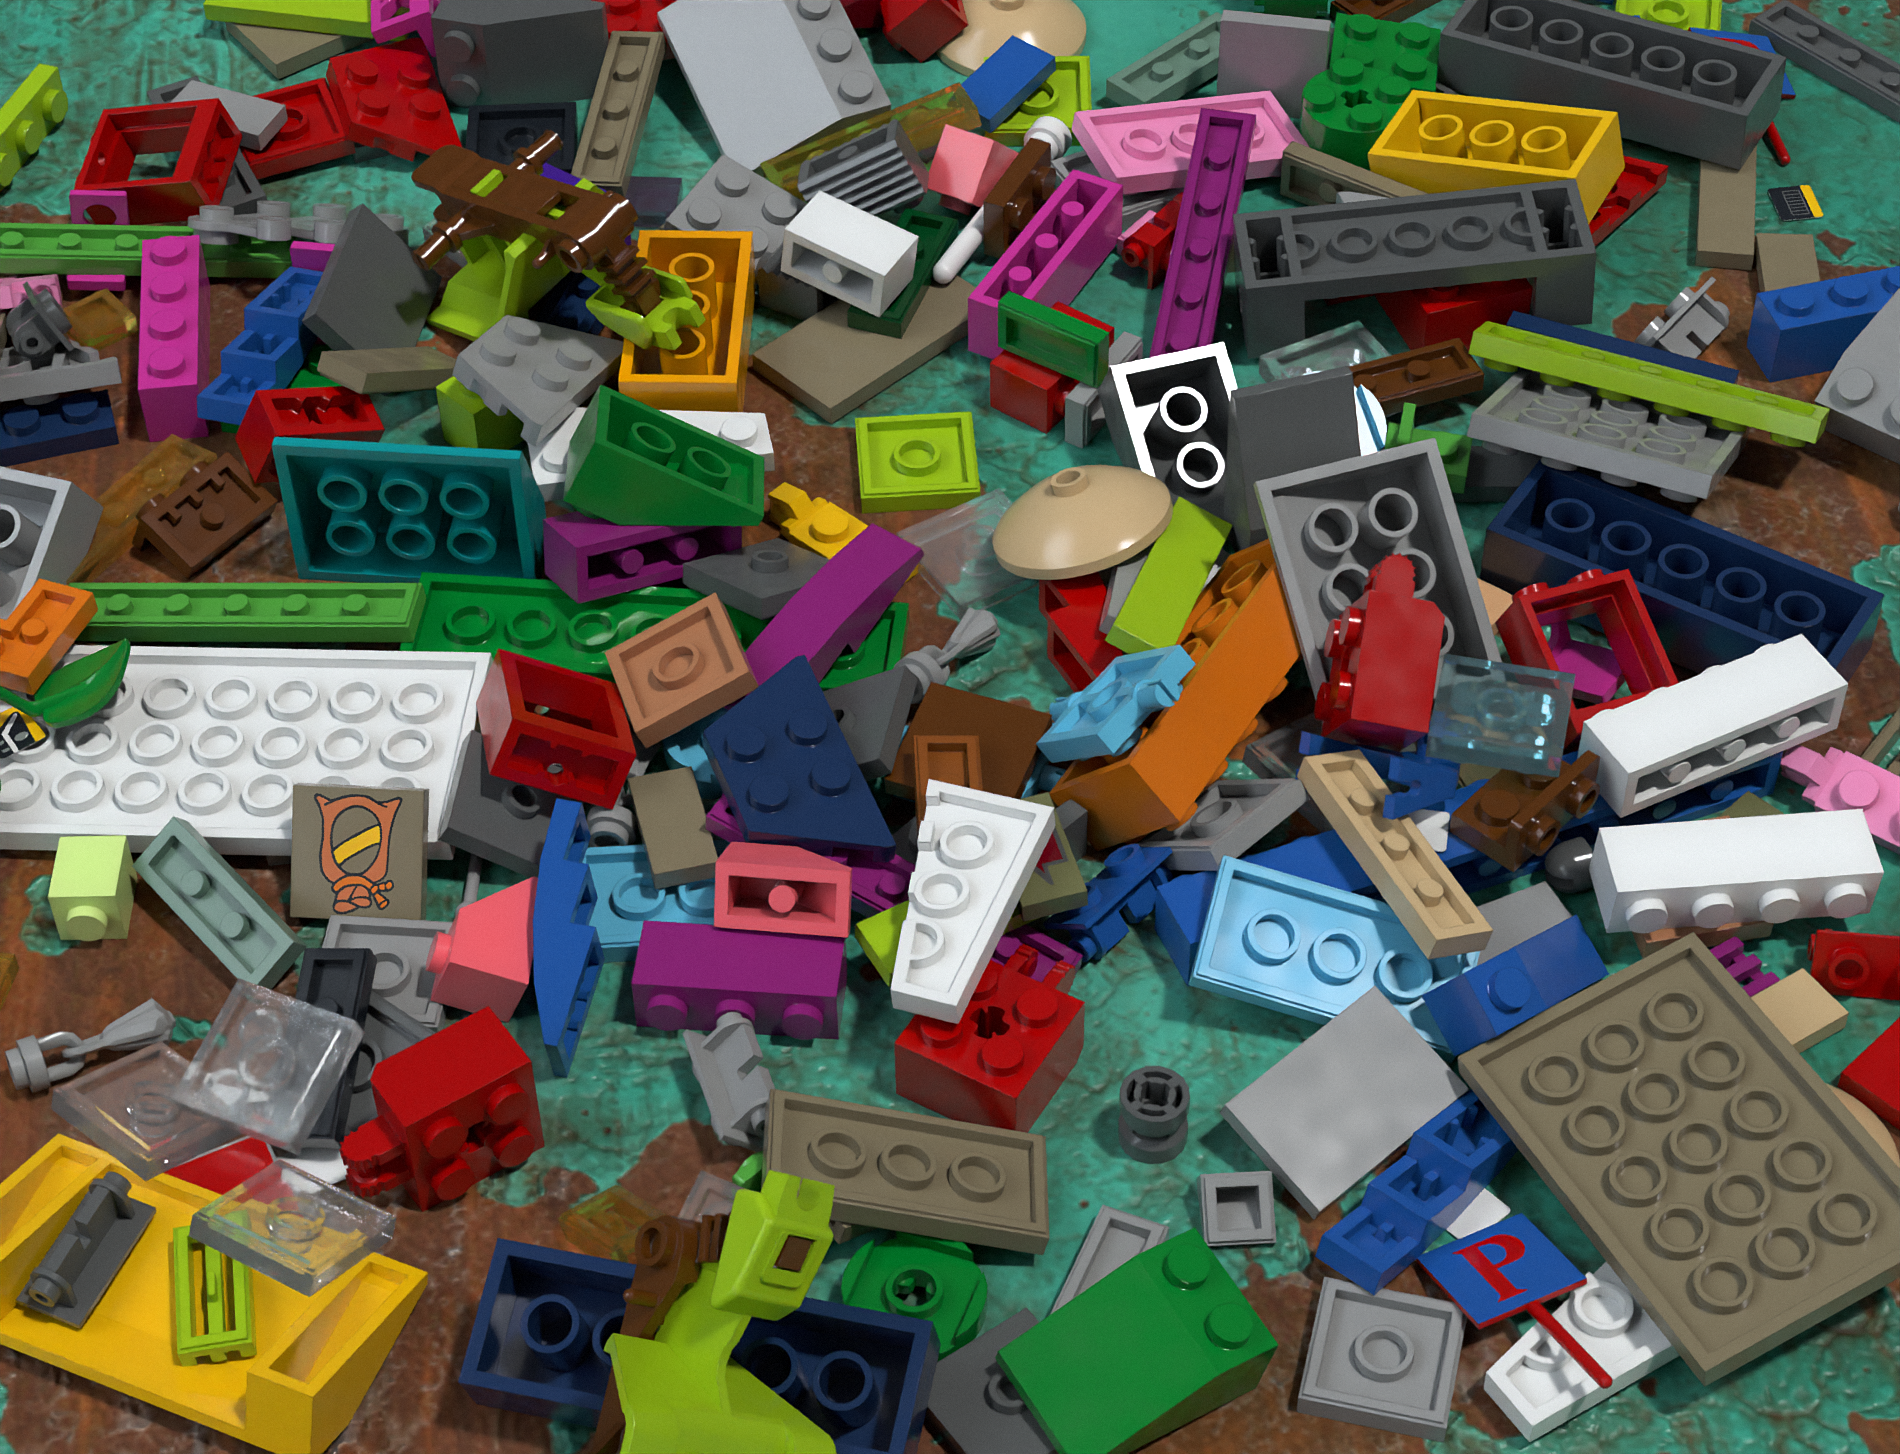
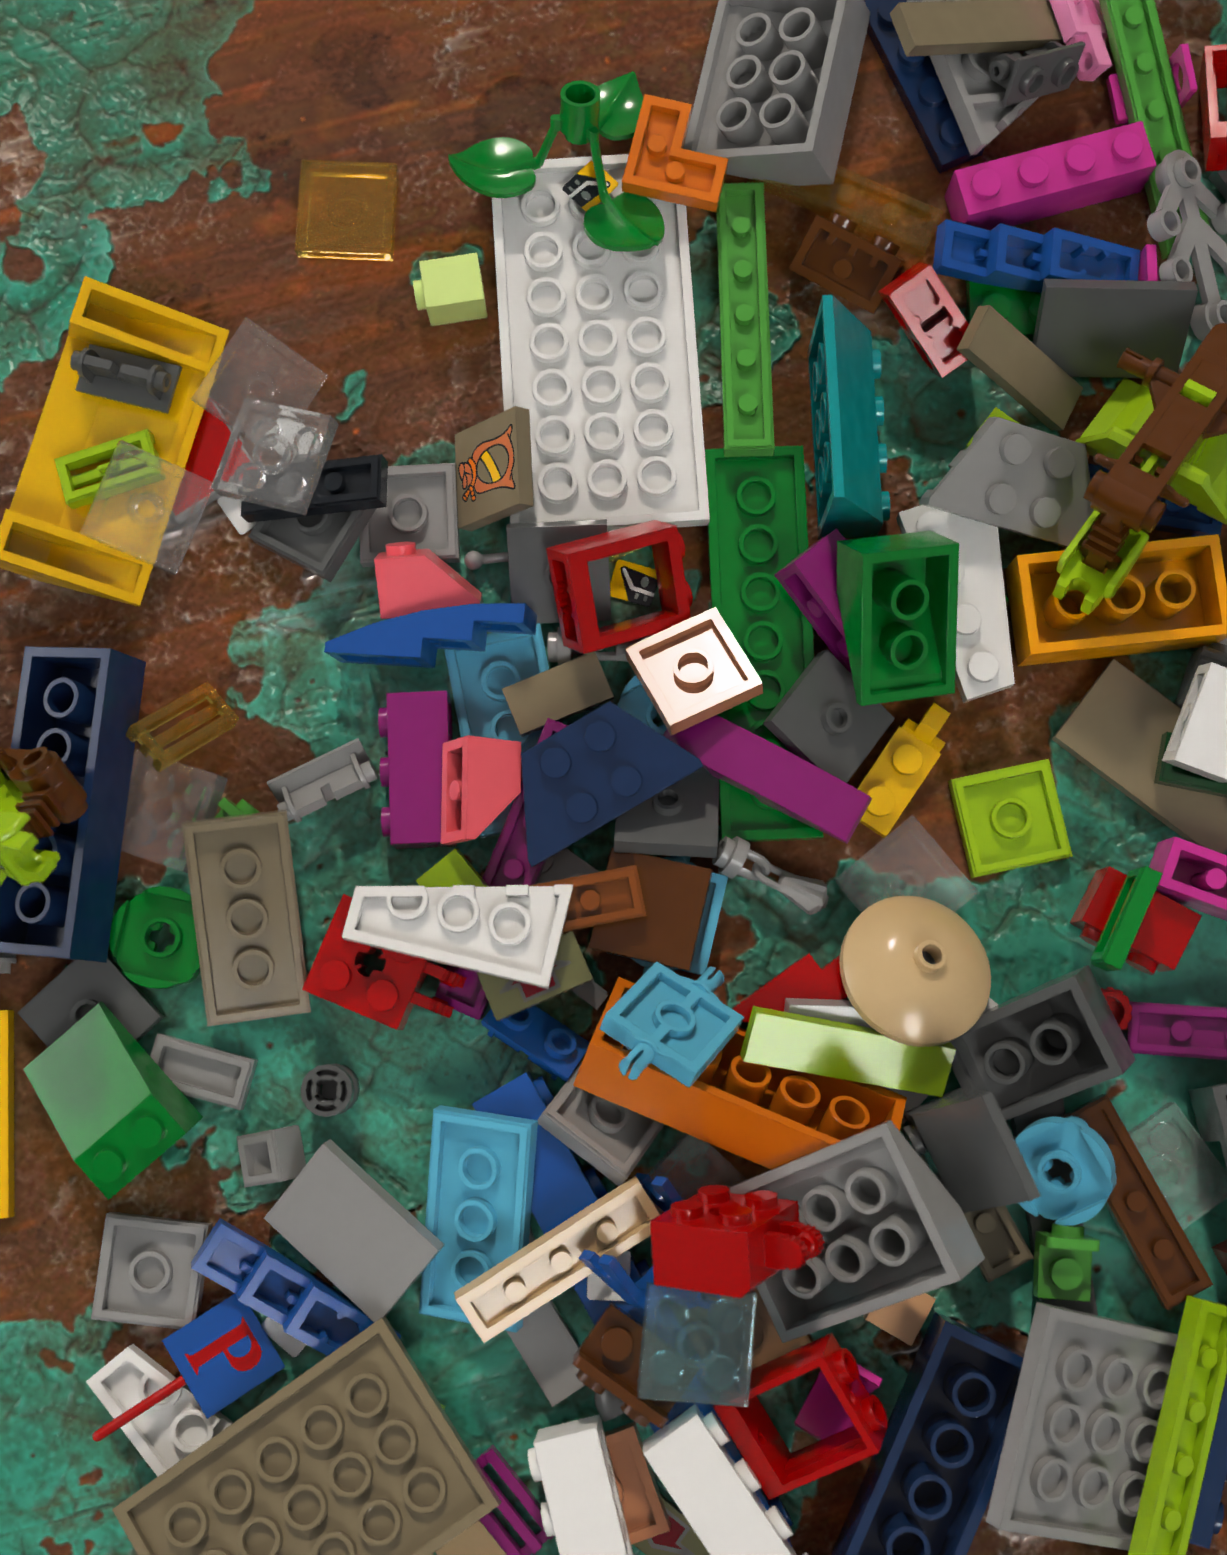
camera: 85 degrees right, 35 degrees up
light grey piece [4,998,176,1093] -> none
clear yellow tile [63,288,139,351] -> none
sand green plate [132,816,307,997] -> none
red hinge [339,1006,545,1212] -> none
light grey tile [1065,331,1143,449] -> none
blue slope [1421,914,1609,1057] -> none

